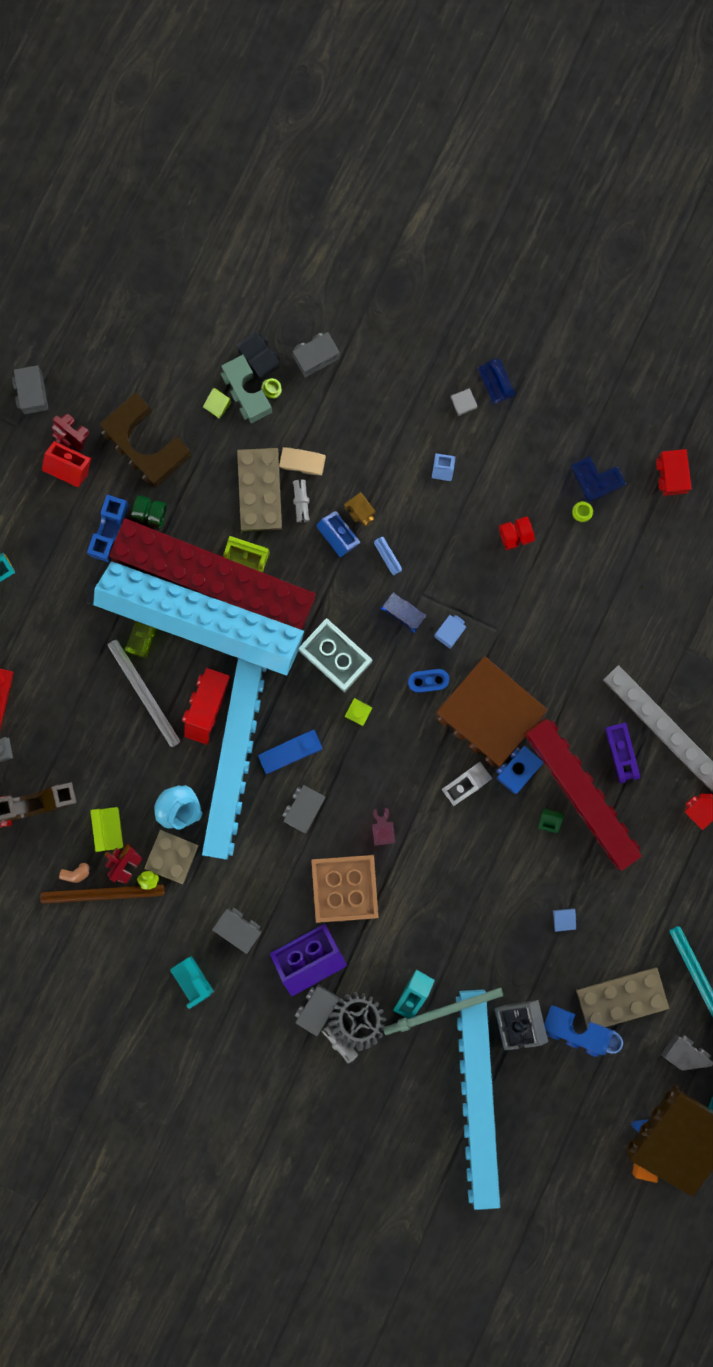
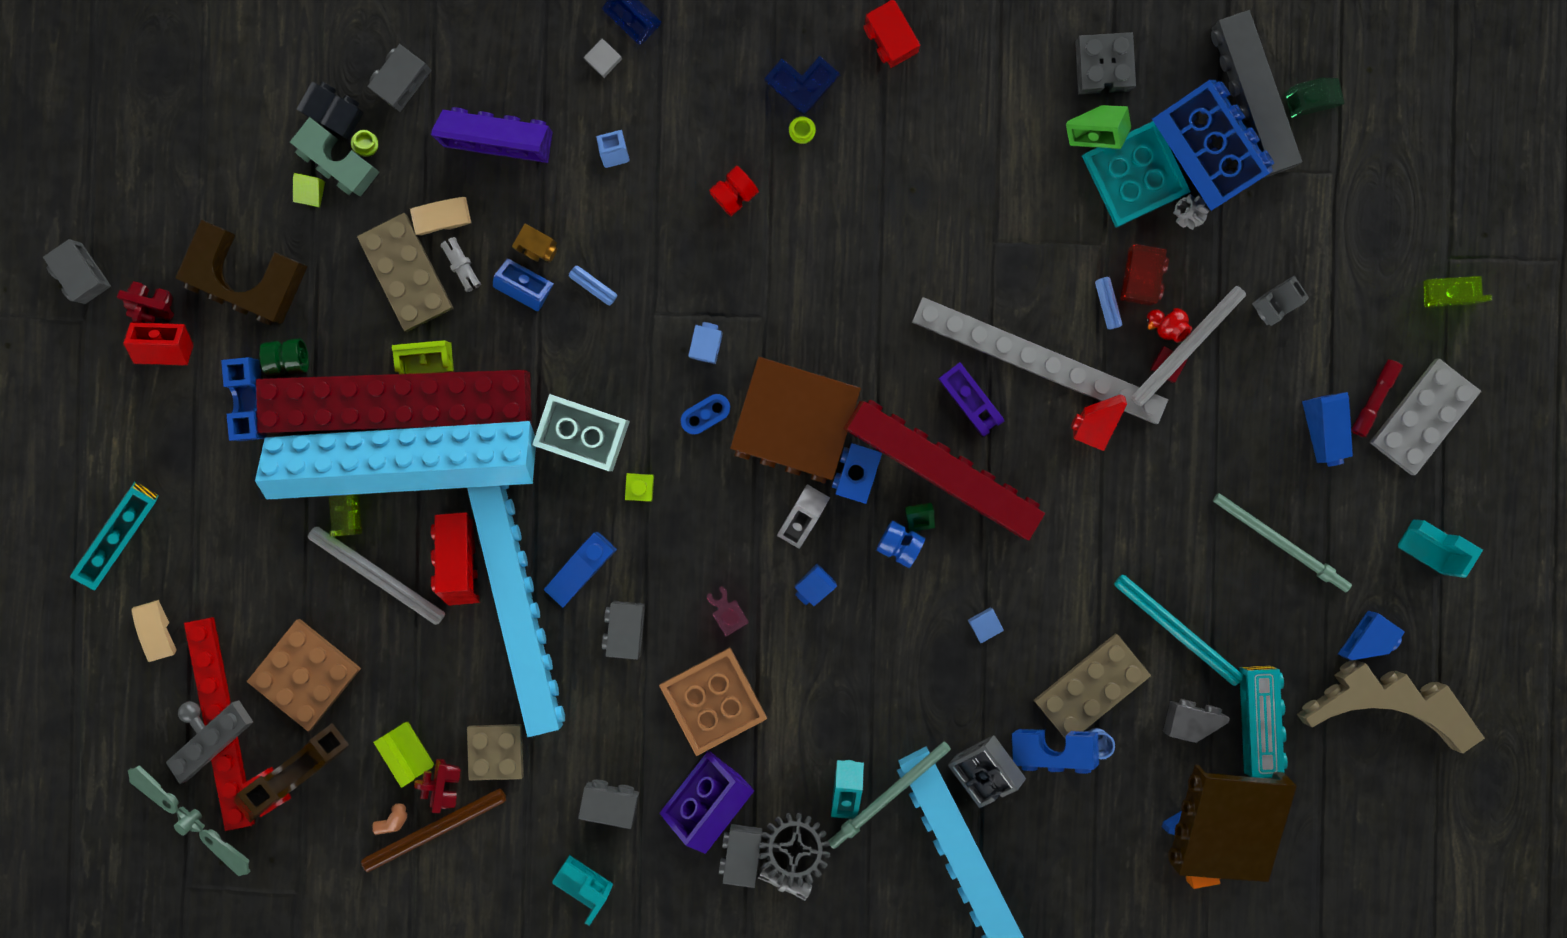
camera: 20 degrees left, 5 degrees up
lime plate [137,871,159,889] -> none
medium azure helmet [154,785,202,830] -> none
clear blue slope [382,592,426,632] -> none
none -> medium nougat plate [247,619,361,732]
none -> dark purple slope [431,107,553,163]
none -> blue slope [795,564,837,606]
none -> blue wheel [876,520,925,568]

